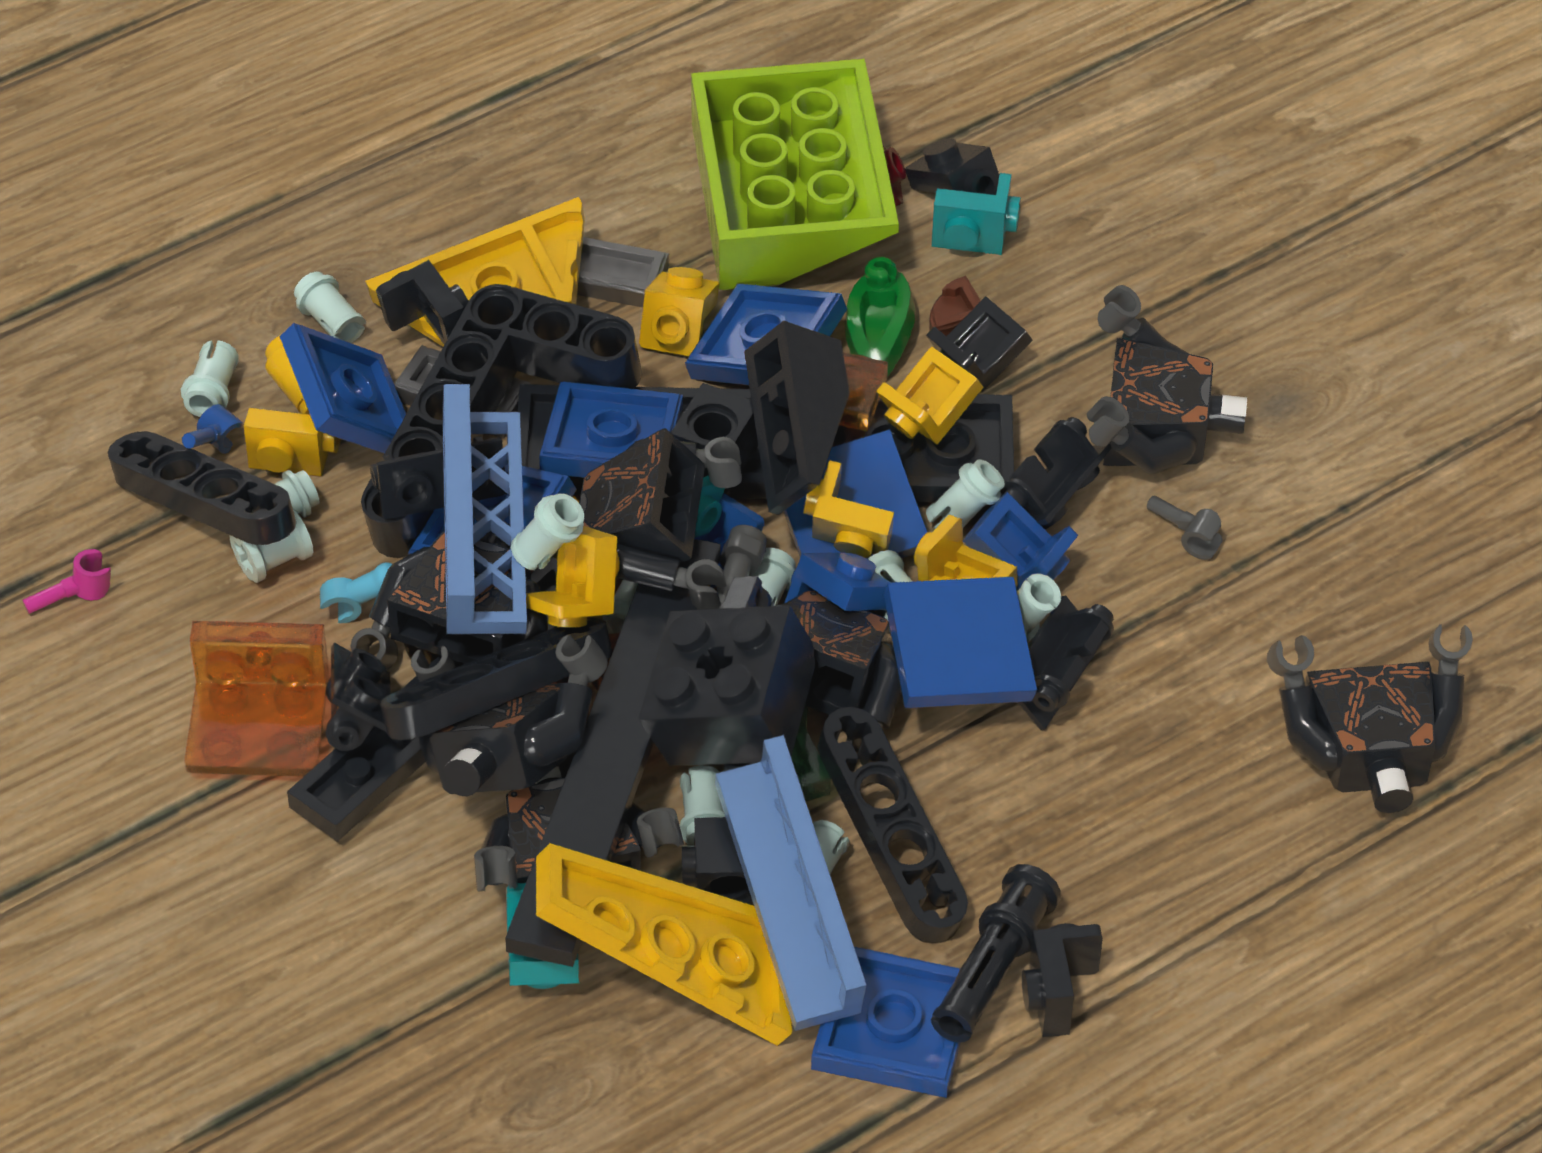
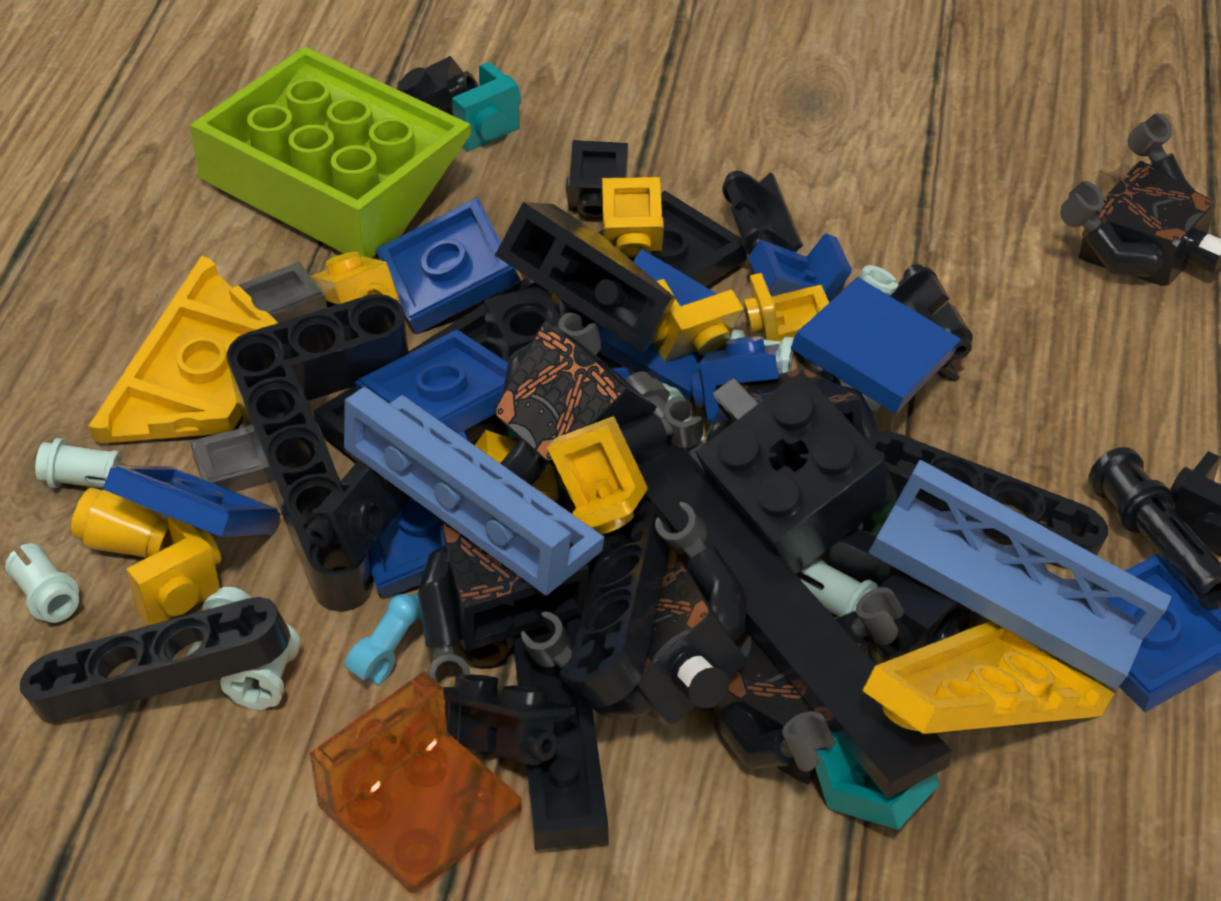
camera: 45 degrees left, 5 degrees down
dark pink hand [22,549,111,614] -> none
blue hand [182,404,243,454] -> none
black bracket [376,260,469,345] -> none
light aqua pin [511,494,584,570] -> none
green arm [845,257,915,384] -> none
light aqua pin [926,459,1005,529] -> none
copper tile [929,275,981,336] -> none
torso [1087,285,1247,474] -> none
dark grey hand [1147,495,1223,560] -> none

